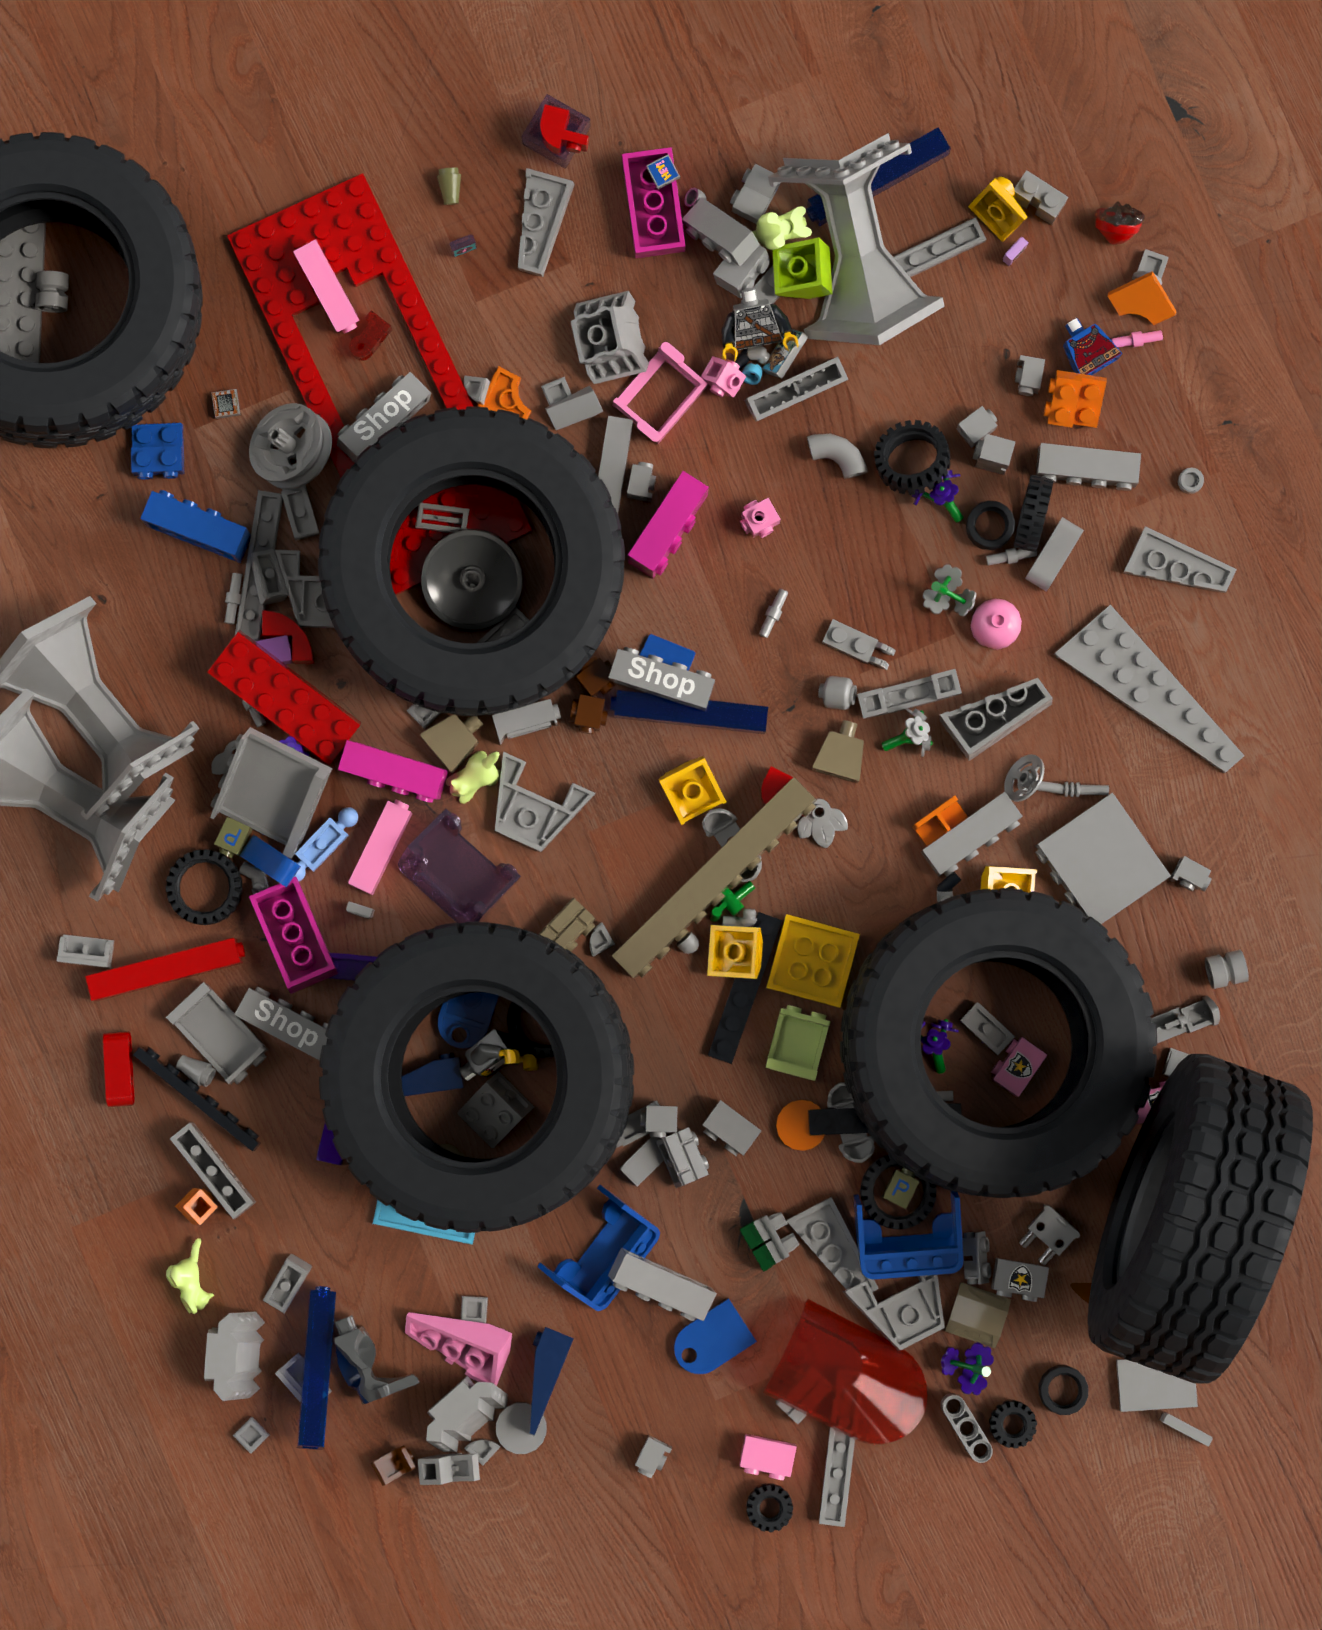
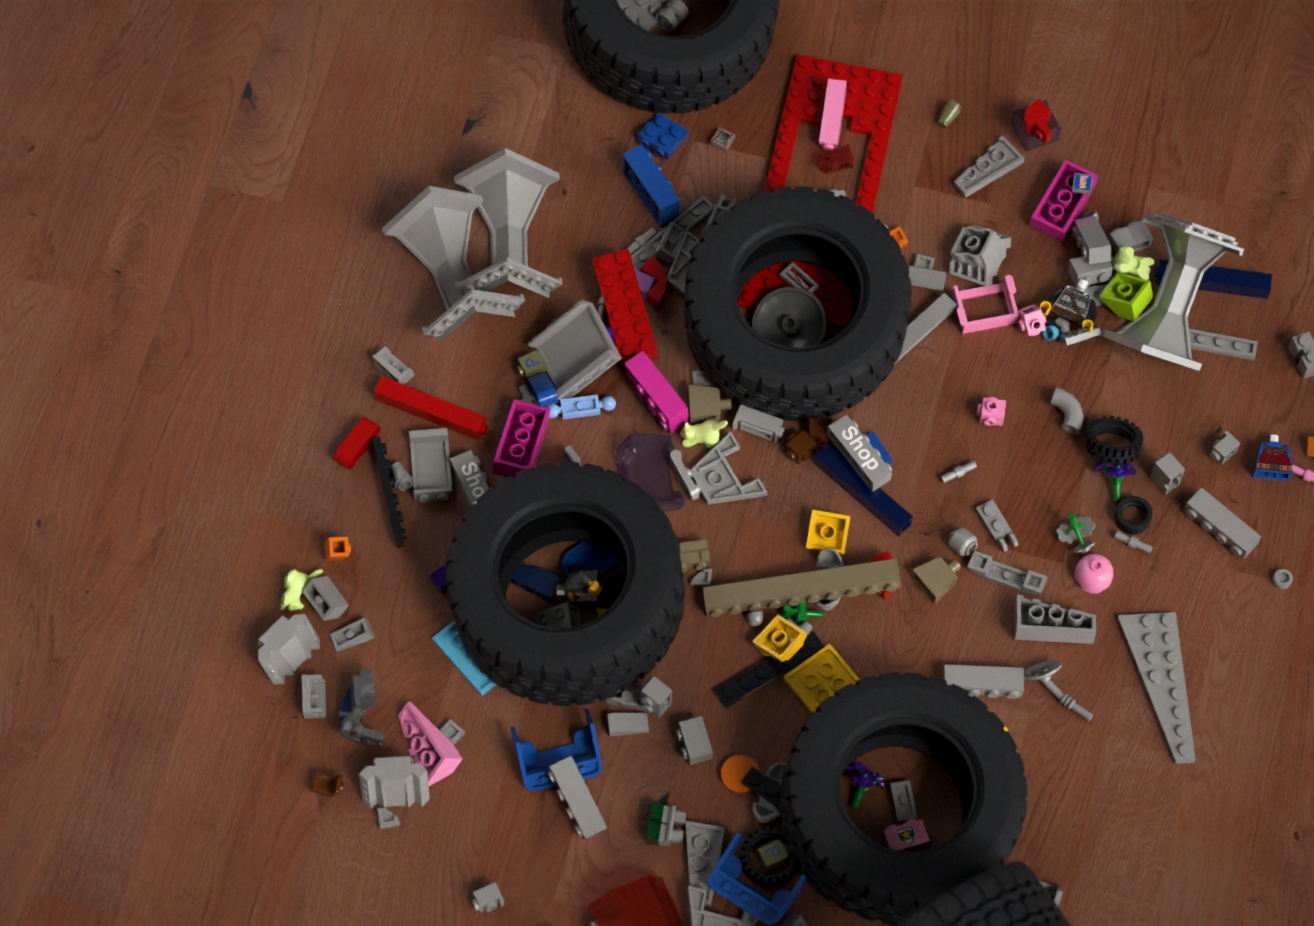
camera: 40 degrees right, 20 degrees down
black tyre [166,849,243,925] -> none
light grey brick [170,1122,256,1219] -> none
light grey tile [233,1417,270,1454] -> none
light grey wheel [249,403,332,489] -> none
clear blue brick [296,1286,336,1450] -> none
bright pink brick [348,800,412,896] -> none
light grey brick [418,1453,480,1485] -> none
clear purple tile [449,234,477,257] -> none
light grey tile [496,1402,547,1454] -> none
dark blue slope [529,1327,574,1436] -> none
light grey brick [627,462,656,503] -> none
dark pink brick [628,471,709,579] -> none
light grey brick [656,1127,709,1188] -> none
blue tile [674,1298,757,1374] -> none
light grey brick [744,357,848,422] -> none
yellowish green panel [765,1005,831,1081] -> none
light grey plate [797,798,848,848] -> none
light grey plant [882,708,933,757] -> none
orange panel [912,796,968,847] -> none
light grey brick [956,406,998,448] -> none
yellow slope [968,177,1027,242] -> none
lavender tile [1003,237,1029,266] -> none
black tyre [1013,475,1054,552] -> none
light grey beam [1025,517,1084,592] -> none
light grey panel [1035,793,1171,924] -> none
orange plate [1043,370,1107,428] -> none
light grey wing [1123,526,1237,593] -> none
light grey brick [1169,856,1212,892] -> none
light grey wheel [1205,949,1249,989] -> none
none -> light grey brick [302,576,349,621]
none -> light grey plate [670,450,701,501]

